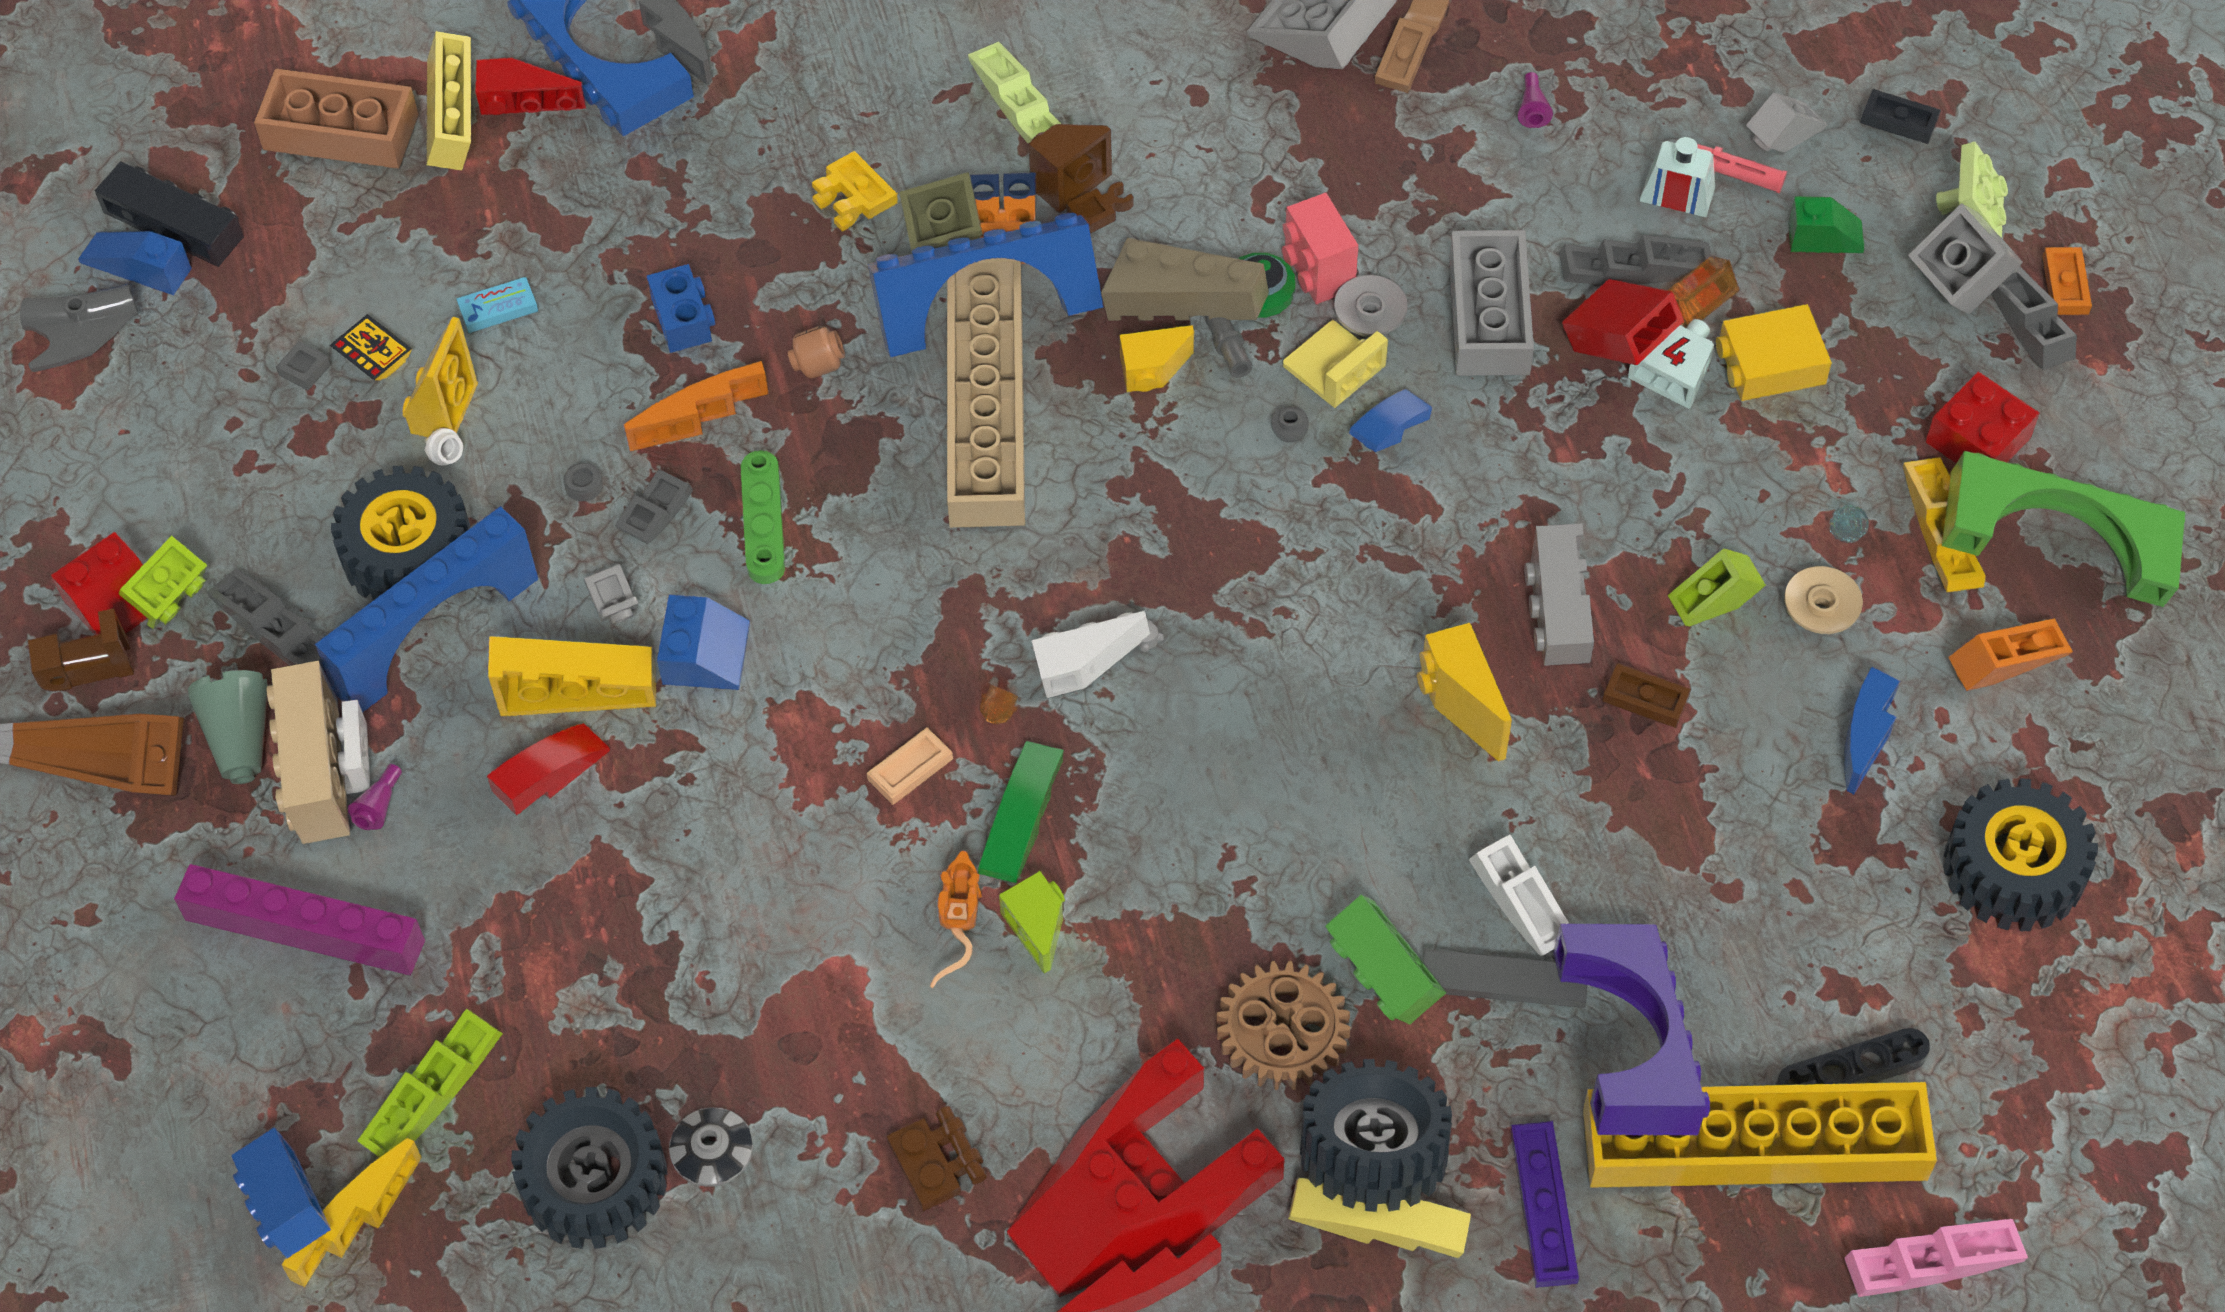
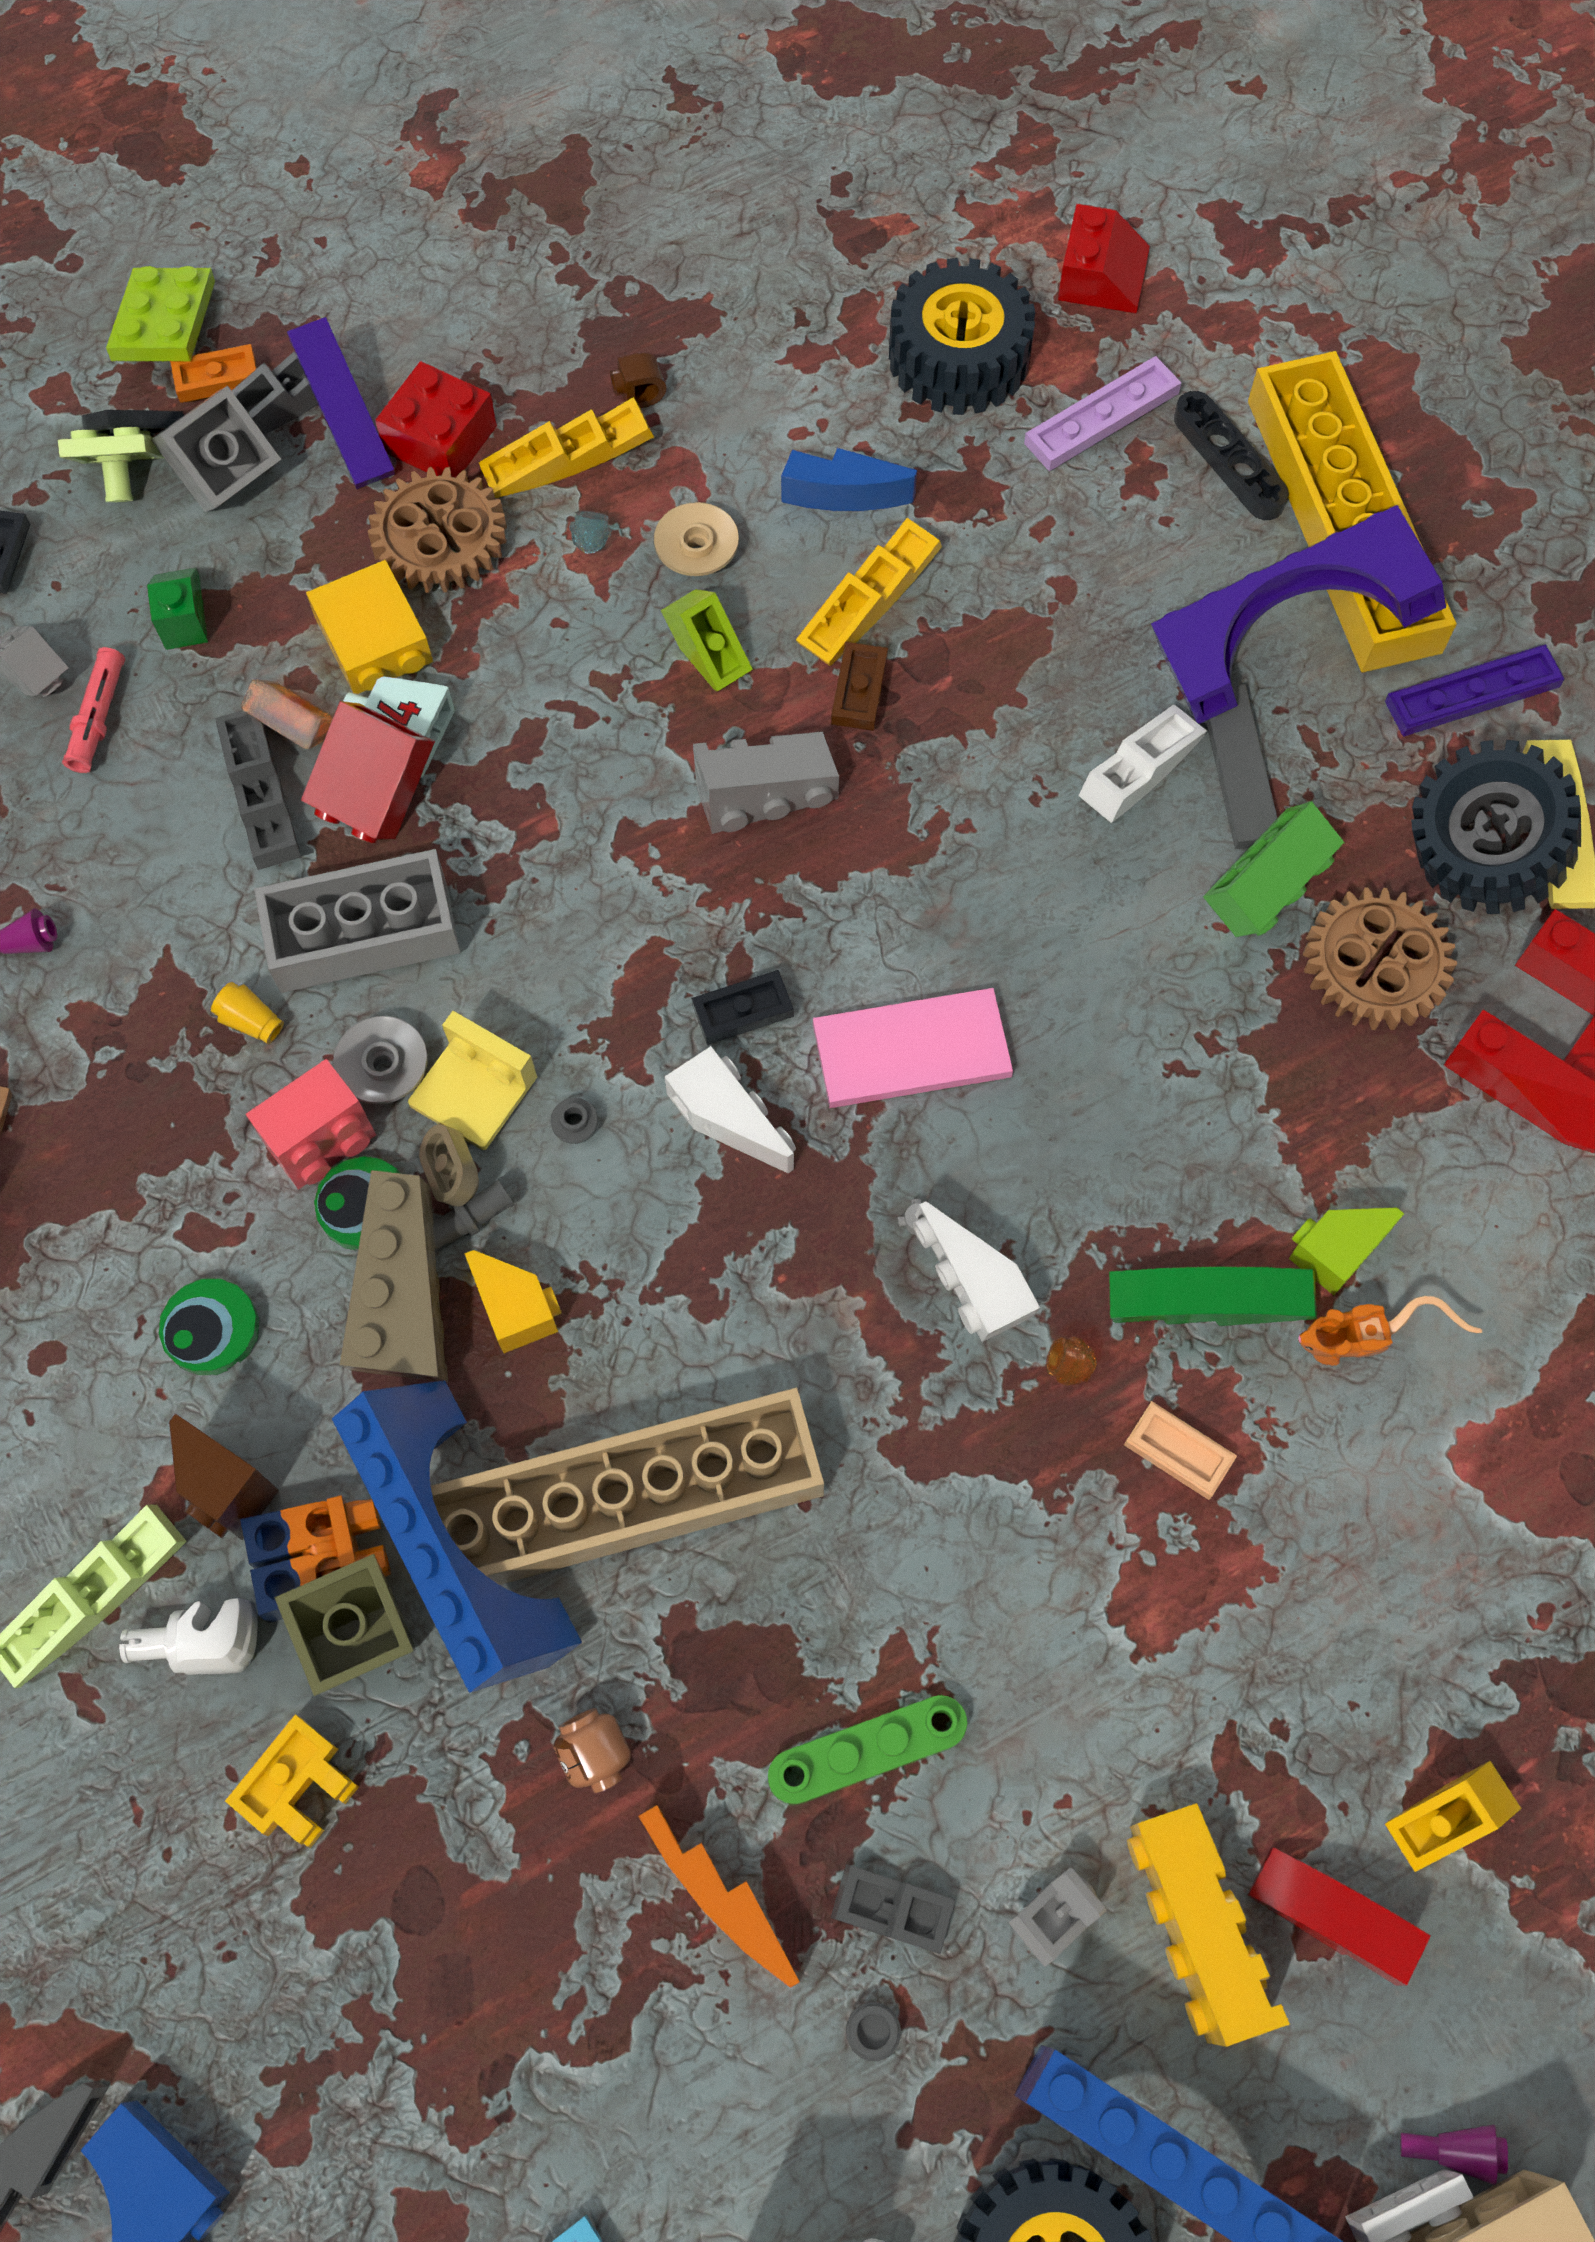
camera: 105 degrees left, 10 degrees up
blue brick [647,264,716,353] -> none
blue slope [657,595,750,690] -> none
reddish brown plate [1066,182,1134,234] -> none
blue slope [1349,389,1432,452] -> none
yellow slope [1417,623,1512,761] -> none
light aqua torso [1640,137,1715,217] -> none
bright pink slope [1844,1219,2028,1297] -> none
bright green arch [1942,451,2185,607] -> none
orange slope [1948,618,2073,691] -> none
none -> black tile [81,410,184,436]
none -> lime plate [106,266,215,361]
none -> white piece [119,1598,258,1675]
none -> tile [159,1279,260,1375]
none -> yellow cone [211,982,284,1044]
none -> dark purple tile [287,317,395,489]
none -> medium nougat gear [368,467,507,593]
none -> dark tan plate [419,1124,479,1207]
none -> reddish brown plate [610,353,667,408]
none -> white slope [665,1046,796,1173]
none -> black plate [691,970,794,1045]
none -> yellow slope [796,518,942,666]
none -> bright pink tile [813,988,1013,1108]
none -> lavender plate [1024,356,1181,471]
none -> red slope [1058,203,1150,314]
none -> yellow slope [1385,1761,1522,1872]

